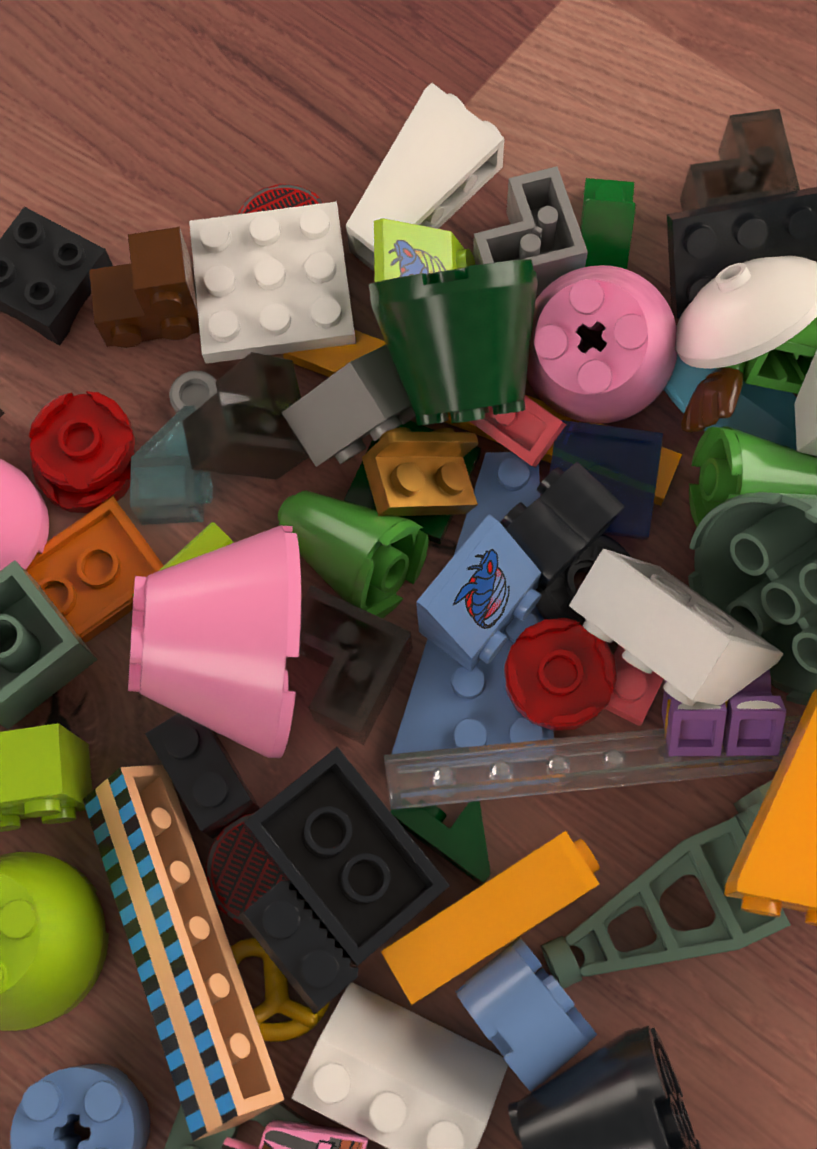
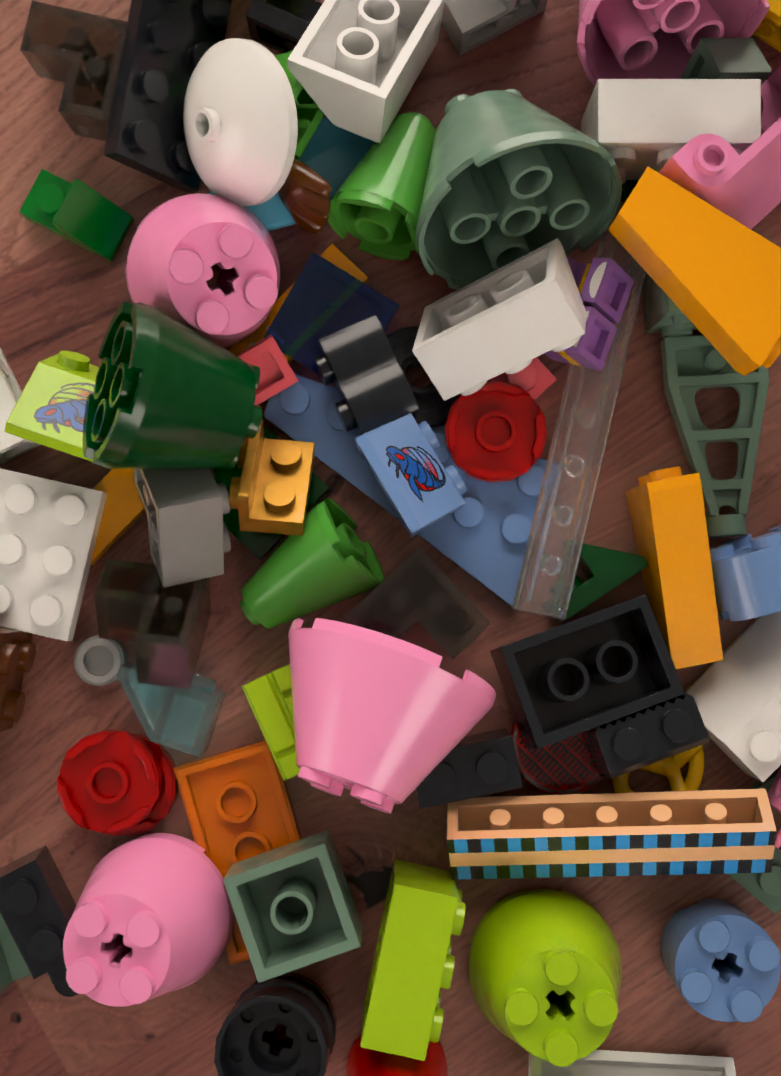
camera: 75 degrees left, 15 degrees up
light grey brick [473,166,588,295] -> none

